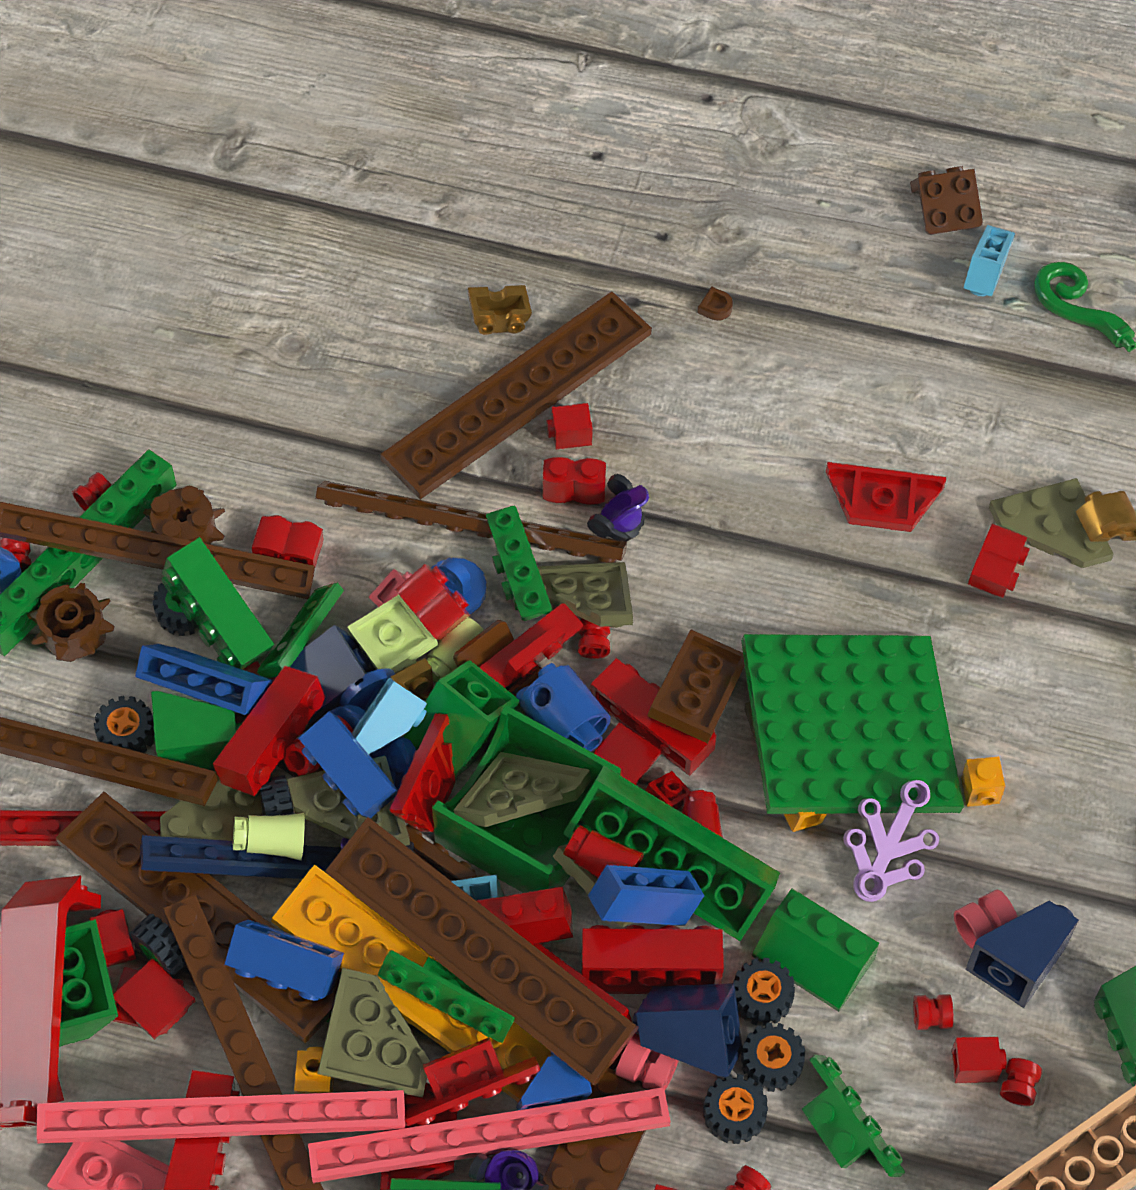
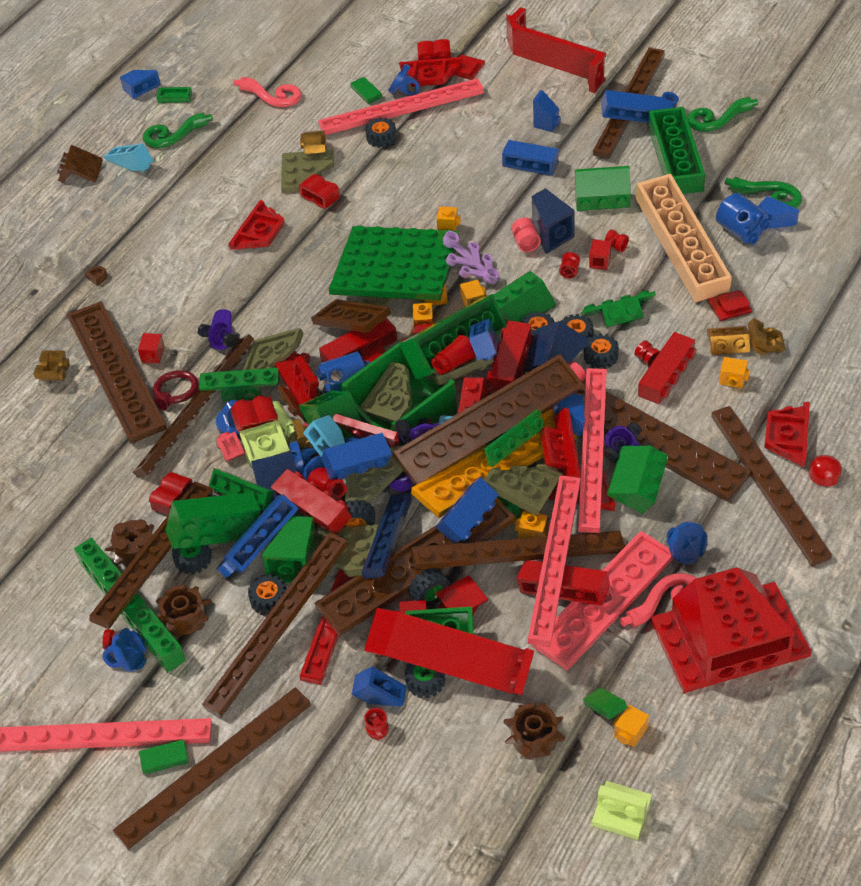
camera: 70 degrees left, 10 degrees down
red wheel [72,472,111,511] -> none
yellowish green plant [233,813,305,861] -> none
red brick [543,457,606,505] -> none
none -> dark red piece [153,370,199,410]
none -> cap [395,417,440,445]
none -> light orange brick [413,303,433,328]
none -> light orange brick [460,280,486,306]

